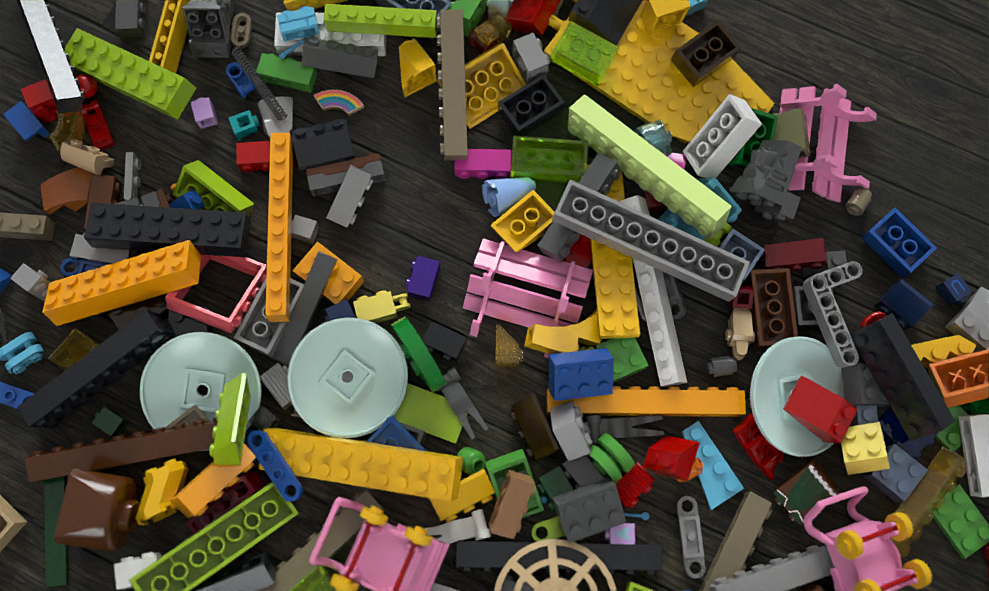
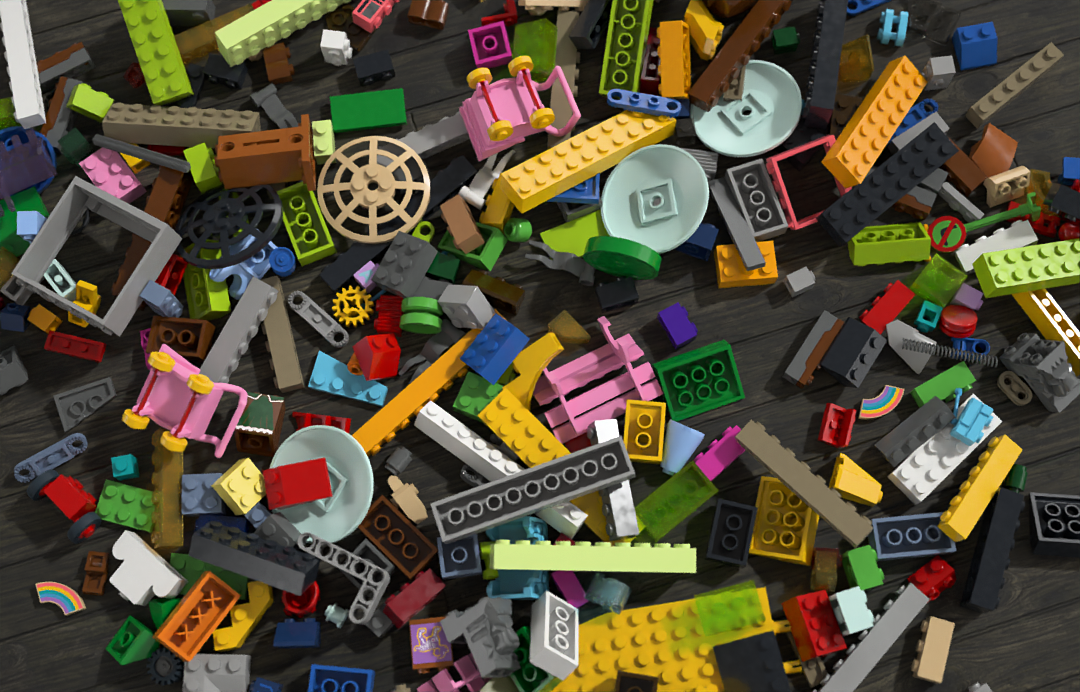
camera: 140 degrees right, 0 degrees up
blue brick [169,190,205,210] -> none
lime slope [210,373,251,465] -> none
light orange brick [266,133,293,322] -> none
lime brick [323,4,437,38] -> none
light grey brick [326,165,373,227] -> none
light yellow brick [353,291,411,324] -> none
light grey brick [512,33,550,85] -> none
dark red brick [727,284,754,309] -> none
none -> teal brick [111,454,139,481]
none -> light aqua brick [324,603,350,628]
none -> yellow gear [332,286,374,327]
none -> panel [409,617,454,674]
none -> green slope [652,340,745,422]
none -> red bracket [818,403,856,448]
none -> clear neon green brick [909,253,968,308]
none -> bright green piece [928,192,1041,253]
none -> red head [939,305,978,338]
none -> white wedge [955,220,1038,276]

